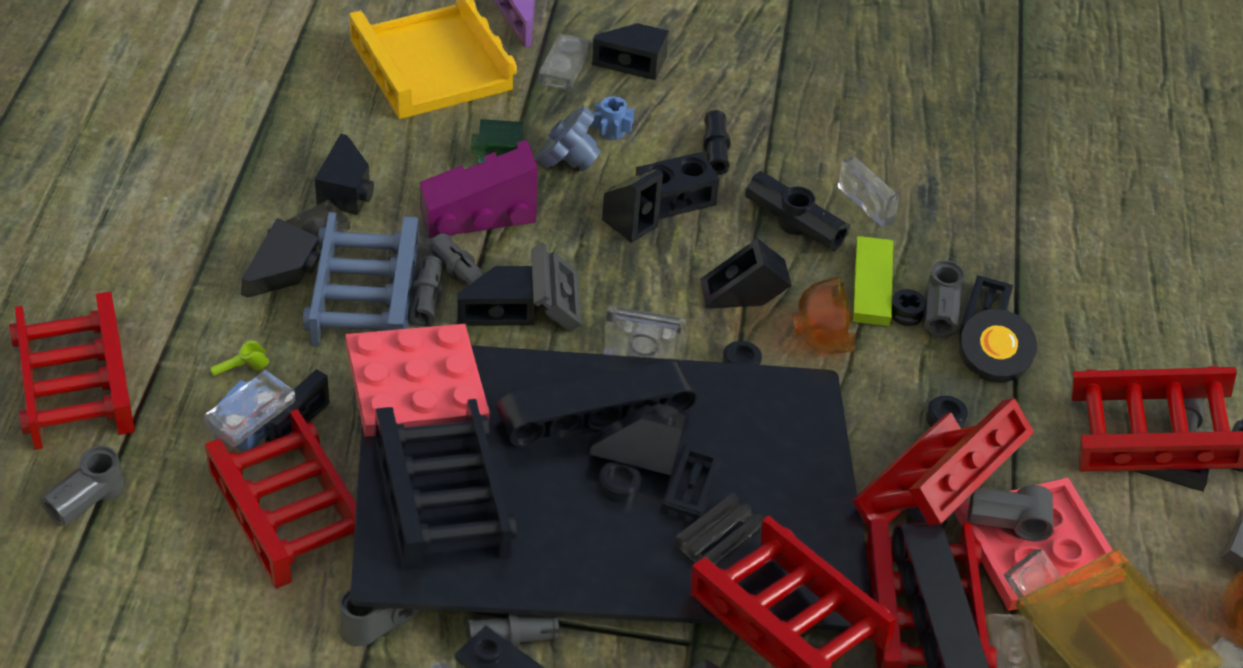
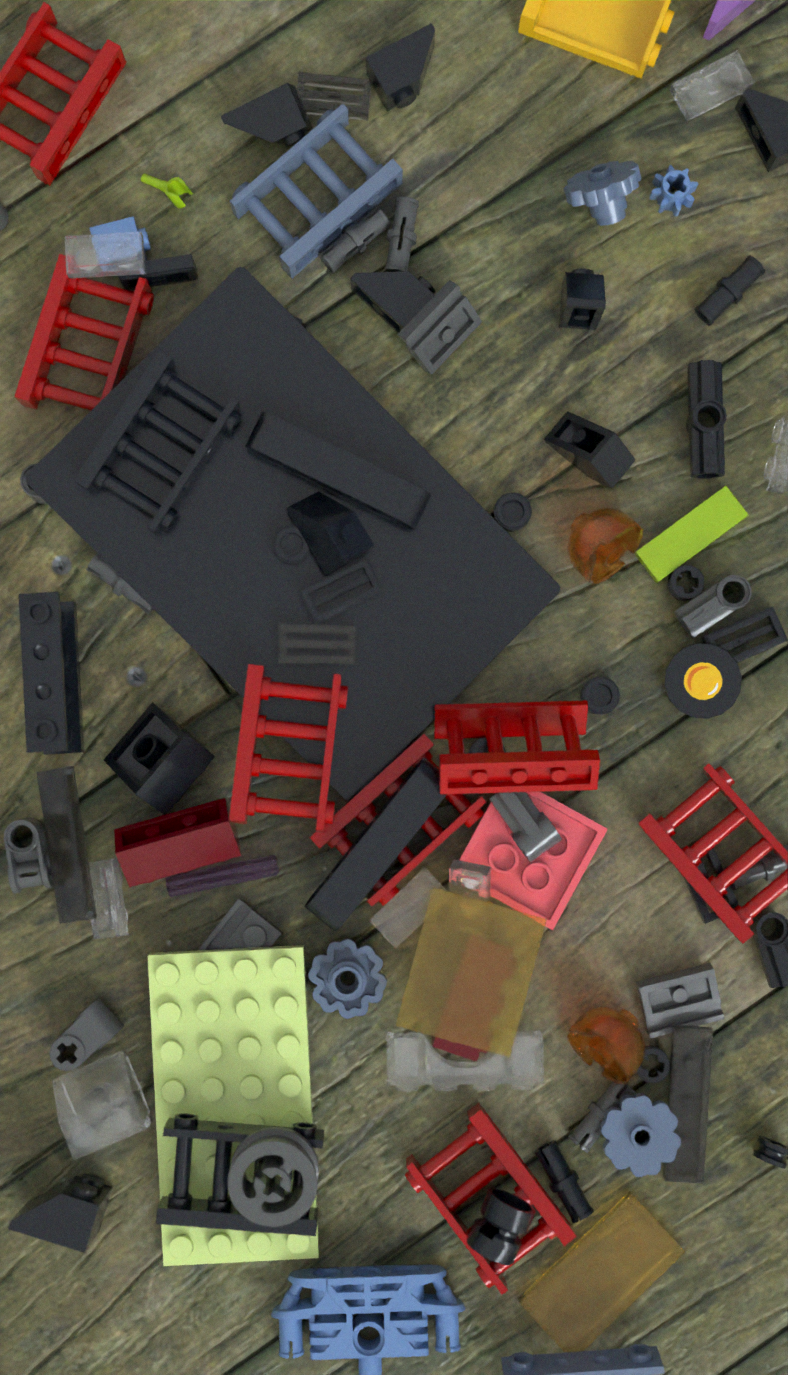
camera: 50 degrees right, 40 degrees up
coral plate [345,324,490,437] -> none
magenta wedge [420,140,538,238] -> none
clear green brick [471,119,523,164] -> none
clear slope [604,306,690,360] -> none
black brick [636,152,719,219] -> none

